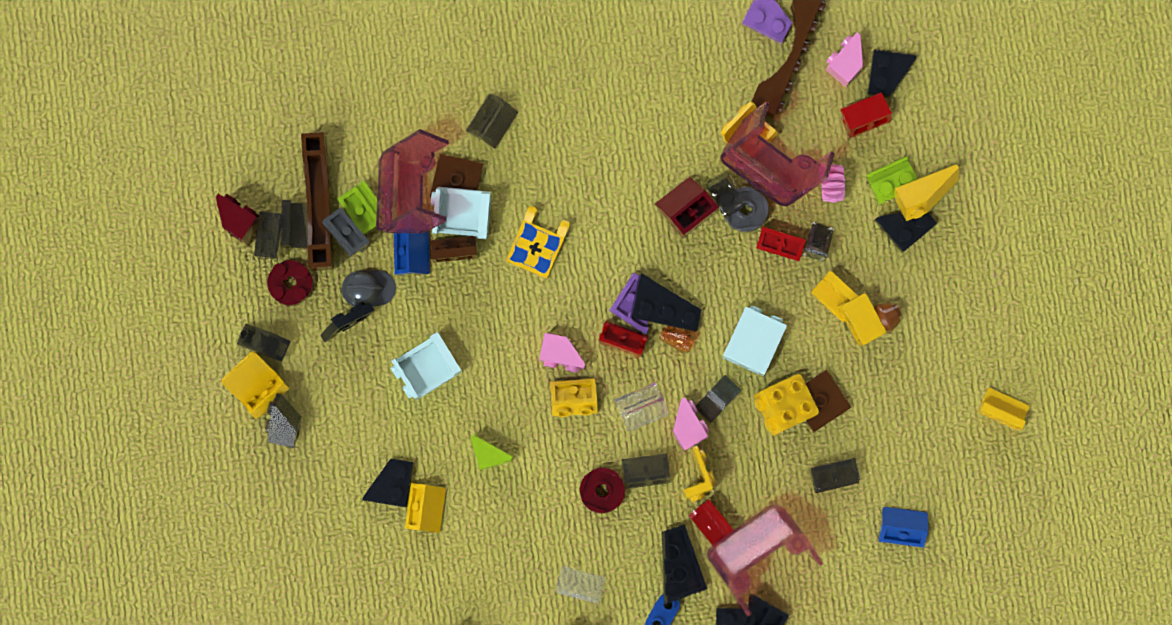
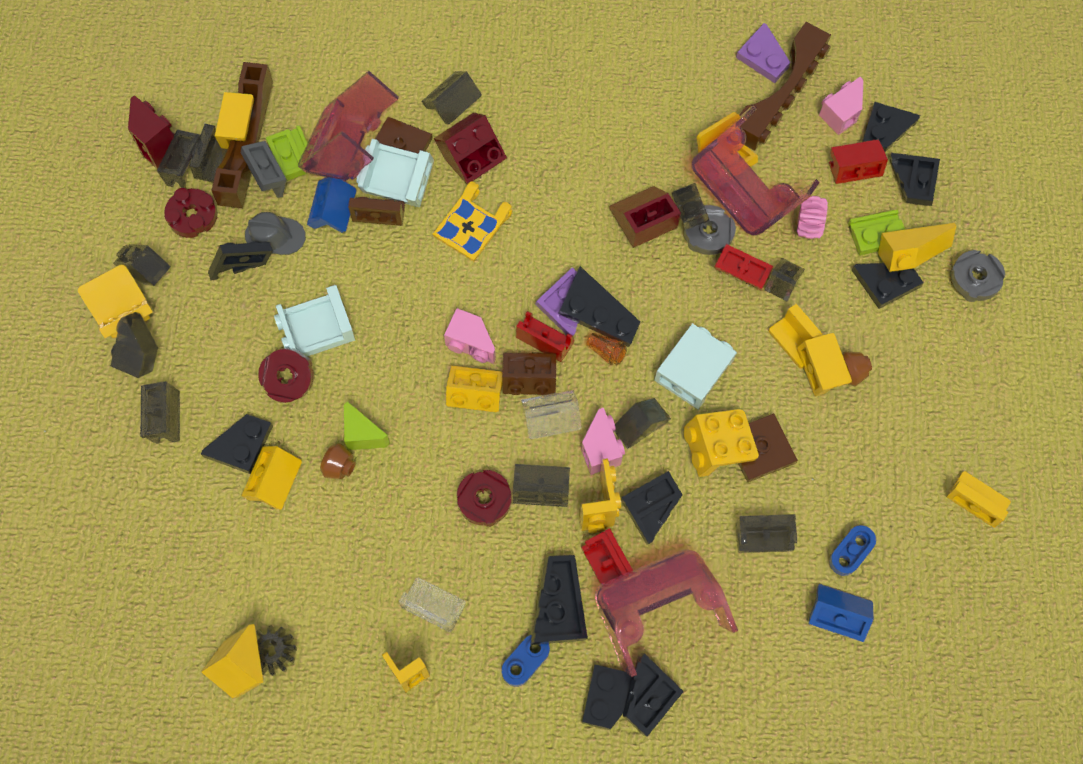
camera: 10 degrees right, 15 degrees down
none -> clear smoke hinge [140,381,180,444]
none -> yellow panel [215,92,254,149]
none -> dark red plate [258,348,314,403]
none -> dark orange cone [320,443,356,479]
none -> dark red slope [434,113,507,184]
none -> reddish brown bracket [502,353,556,396]
none -> black wing [620,471,682,545]
none -> blue plate [829,525,876,576]
none -> black wing [890,153,940,206]
none -> flat silver plate [950,250,1005,302]

